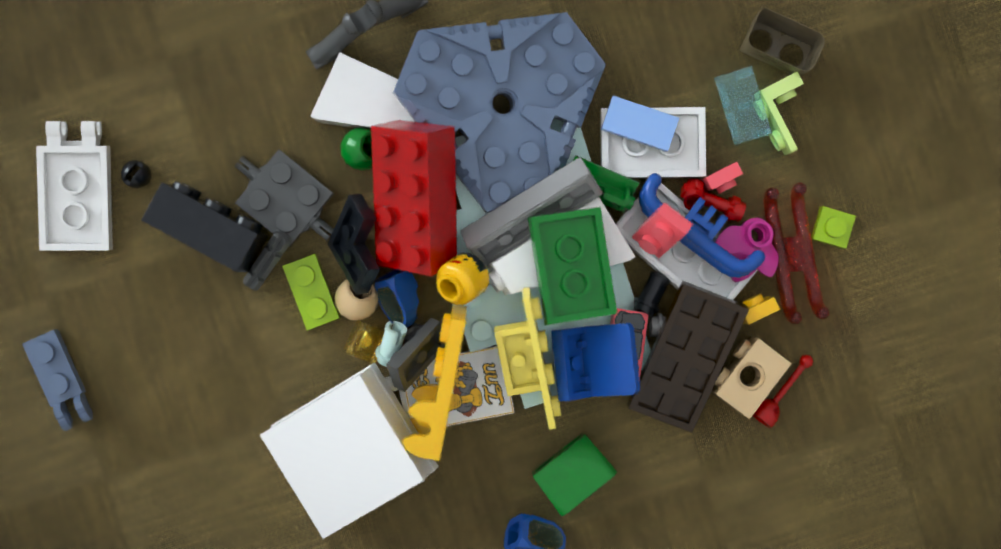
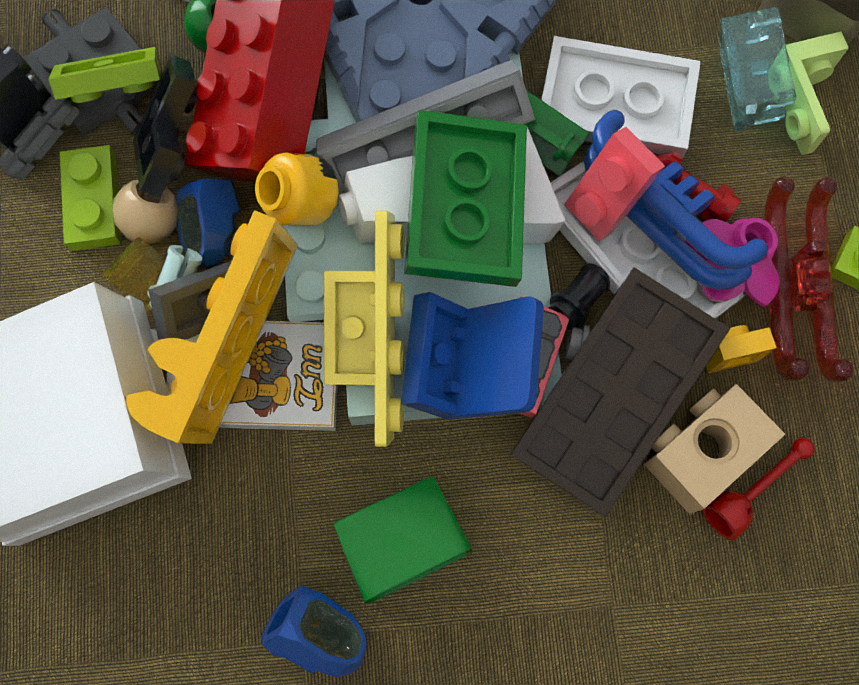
camera: 15 degrees right, 15 degrees down
light blue tile [601,95,679,152] -> none
coral plate [701,162,743,194] -> none
none -> lime plate [48,47,161,103]

